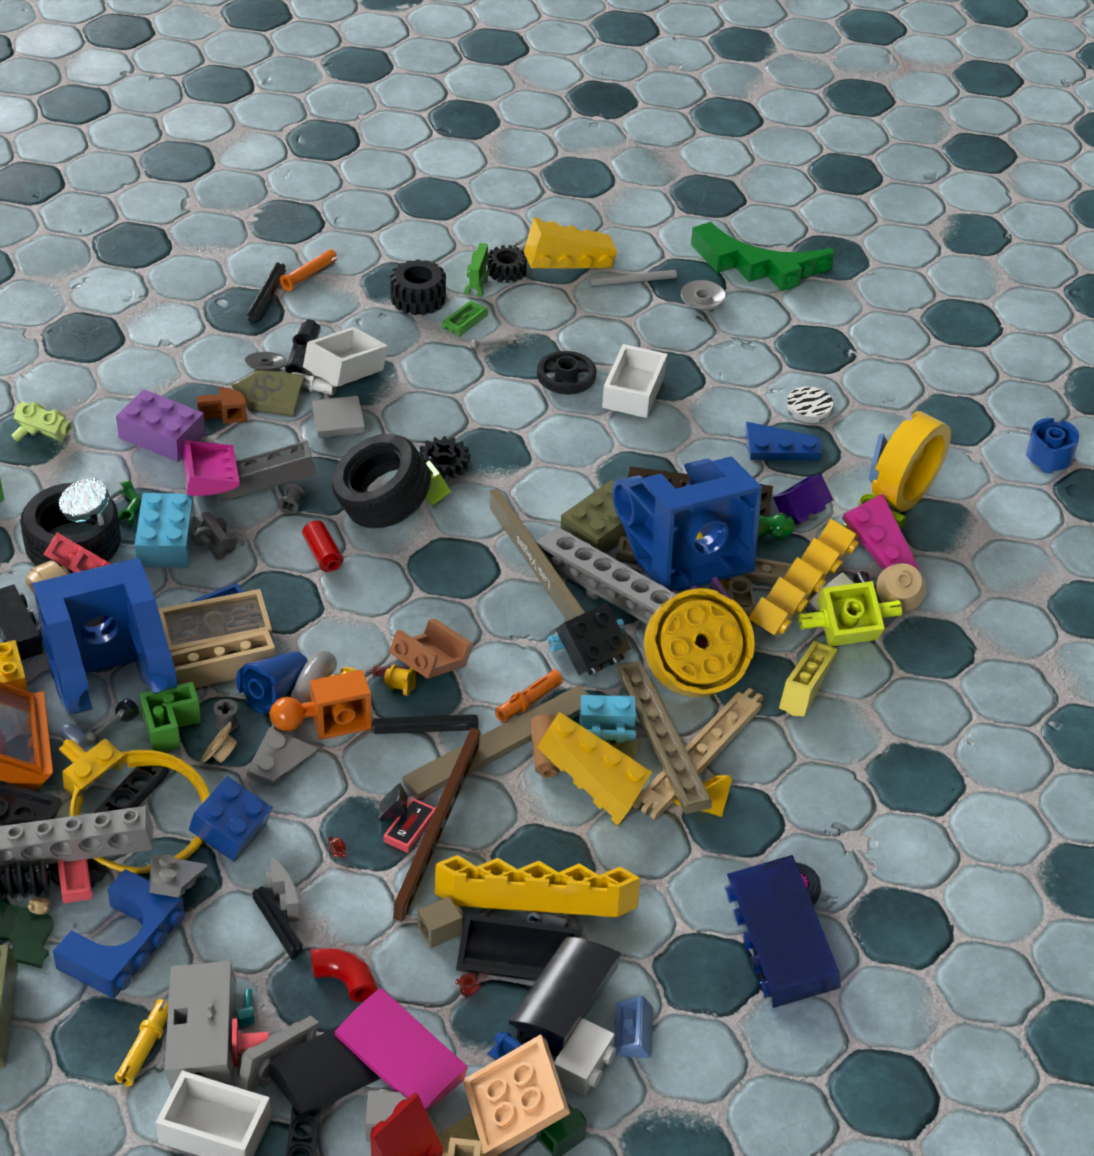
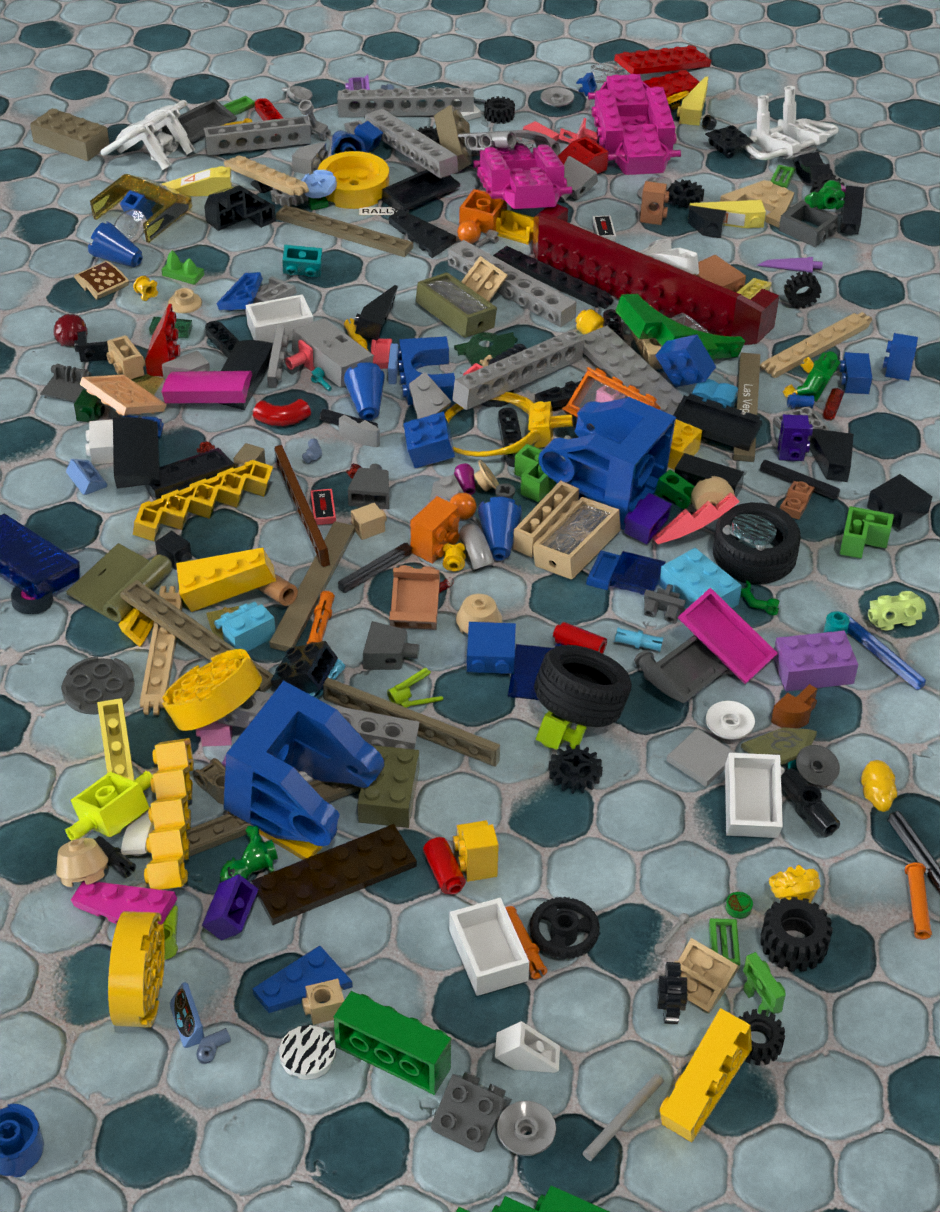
camera: 145 degrees right, 0 degrees up
black slope [379,783,408,822] -> none
none -> dark grey tile [61,656,135,715]
none -> olive door [66,543,172,622]
none -> black brick [155,530,192,570]
none -> sand blue arm [196,1028,231,1064]
none -> sand blue arm [302,438,322,463]
none -> tan brick [302,979,344,1025]
none -> green brick [333,991,451,1095]
none -> blue cone [344,362,385,421]
none -> dark grey torso [348,464,390,509]
none -> tan brick [351,502,387,540]
none -> black slope [354,285,398,340]
none -> dark grey torso [363,621,420,670]
none -> coral tile [371,338,392,369]
none -> lime plant [387,668,443,708]
none -> medium blue tile [388,344,399,384]
none -> red brick [423,837,466,895]
none -> dark grey bracket [431,1072,512,1152]
none -> yellow brick [452,820,499,882]
none -> magenta cone [454,463,476,495]
none -> tan cone [456,594,502,634]
none -> blue brick [467,622,516,674]
none -> white slope [495,1021,560,1073]
none -> orange pin [506,906,547,979]
none -> clear blue piece [508,644,562,700]
none -> clear blue tile [610,551,666,595]
none -> medium azure pin [614,627,663,652]
none -> black gear [657,962,688,1024]
none -> tan slope [674,938,740,1013]
none -> white dish [706,701,755,739]
none -> green tile [725,892,753,919]
none -> yellow hair [769,865,821,903]
none -> teal brick [823,611,850,635]
none -> blue axle [843,612,926,690]
none -> yellow arm [861,760,898,812]

